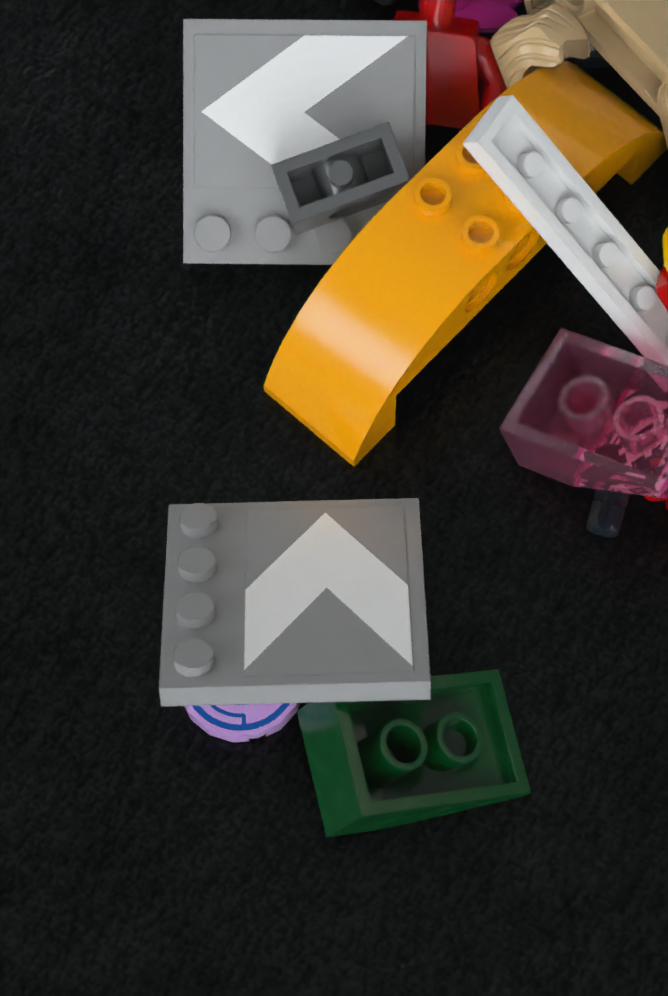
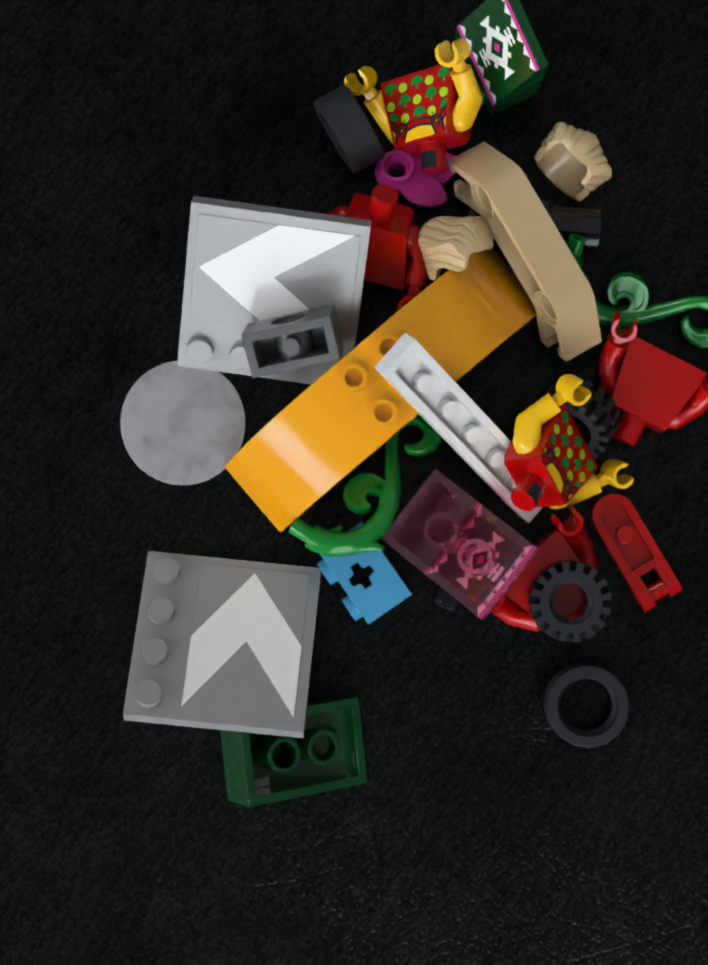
camera: 10 degrees right, 20 degrees up
none -> flat silver sticker [120,361,245,485]
none -> green plant [289,414,442,557]
none -> dark azure brick [317,522,412,625]

